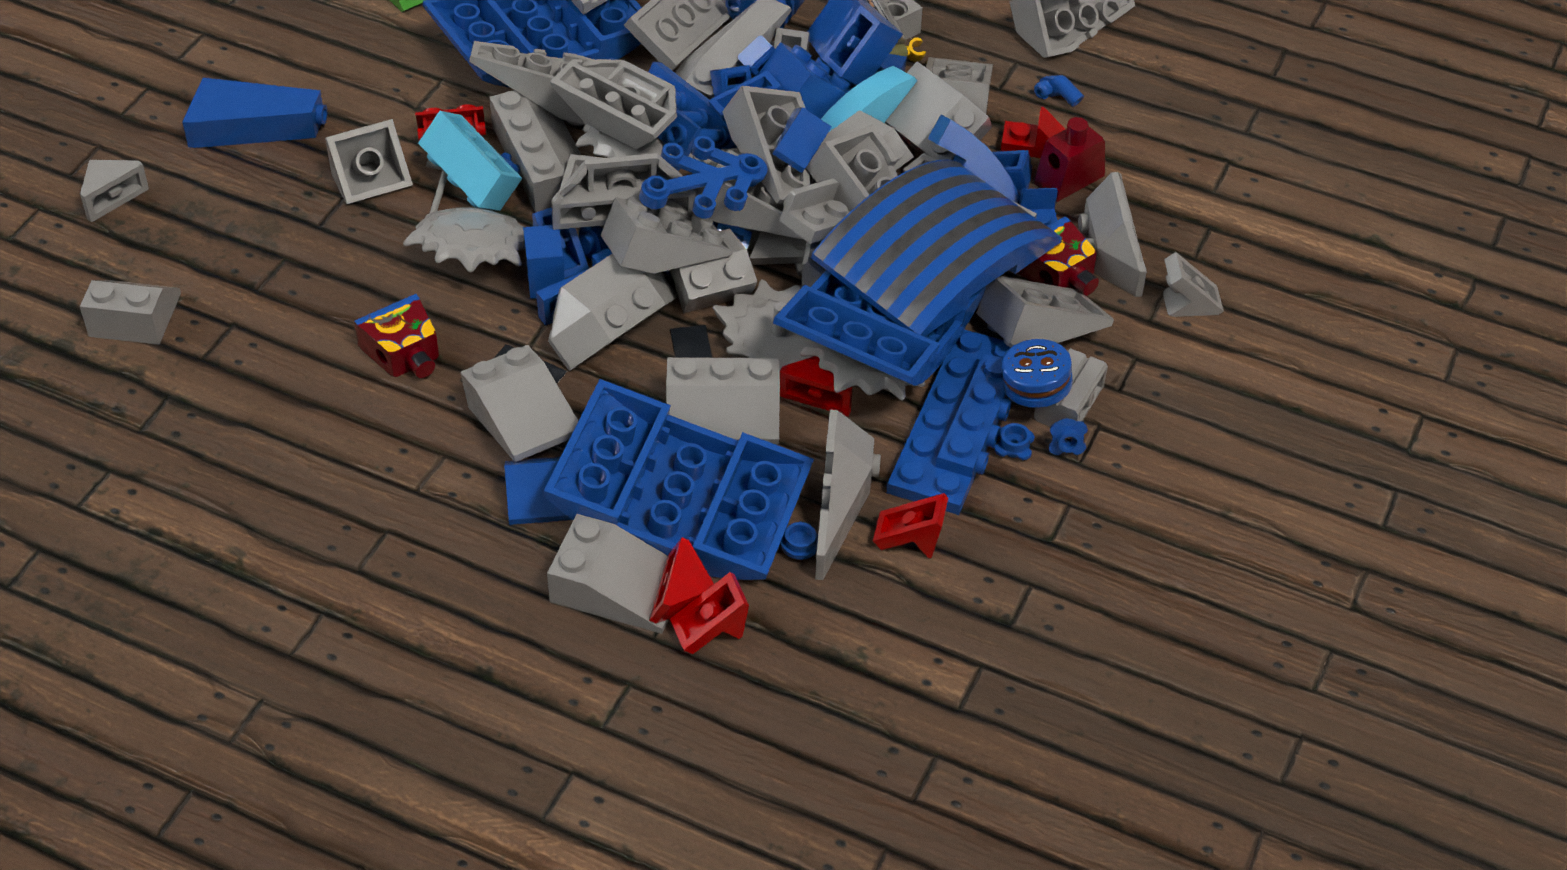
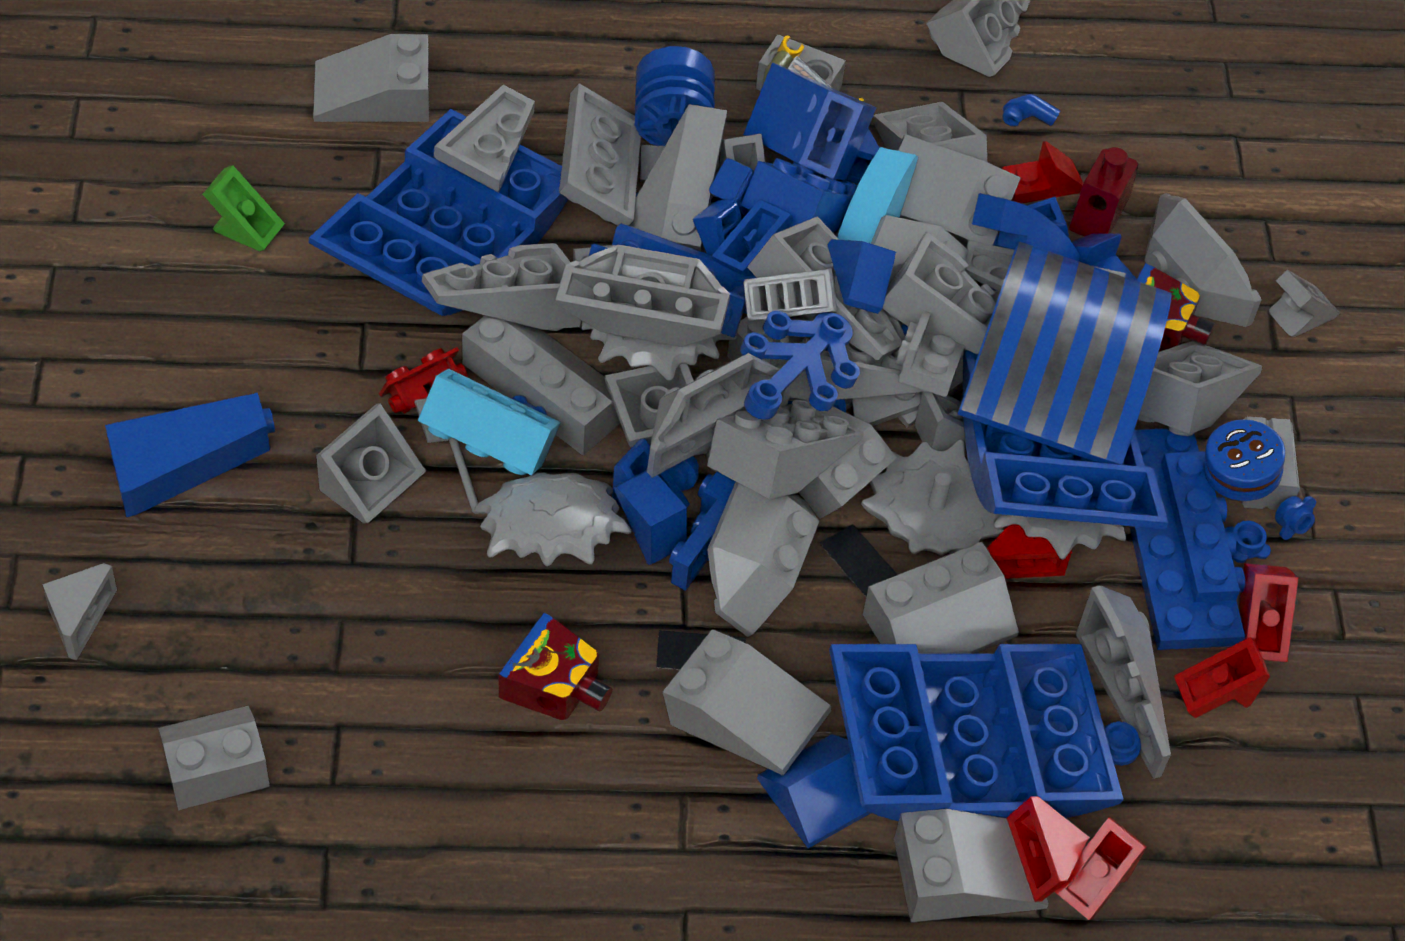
camera: 30 degrees left, 5 degrees up
none -> light grey slope [743,269,837,321]
none -> red slope [1239,563,1299,662]

